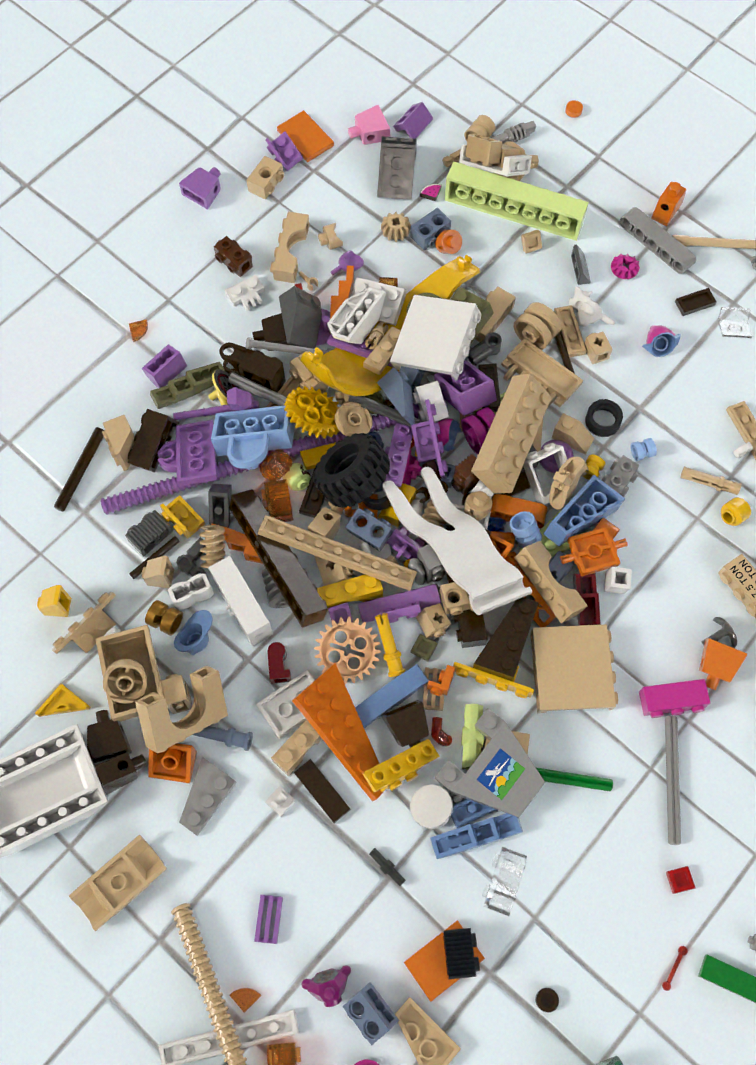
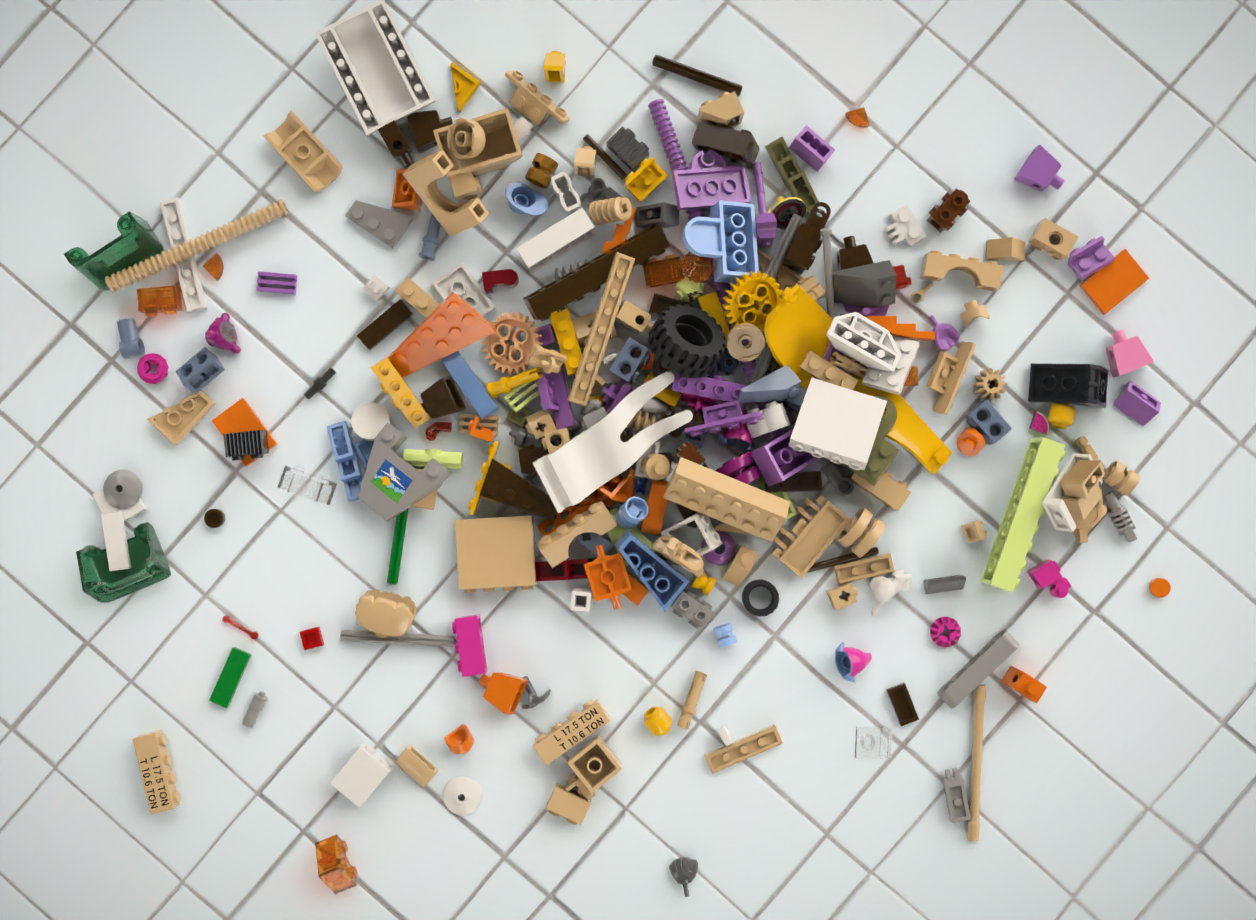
camera: 85 degrees right, 20 degrees up
none -> tan animal [355,589,417,638]
none -> yellowish green tile [504,379,540,413]
none -> dark grey tile [509,428,528,447]
none -> tan hips [527,344,567,374]
none -> tan bracket [926,341,976,415]
none -> tan slope [986,237,1026,261]
none -> dark pink brick [1027,559,1071,598]
none -> yellow head [1048,403,1076,429]

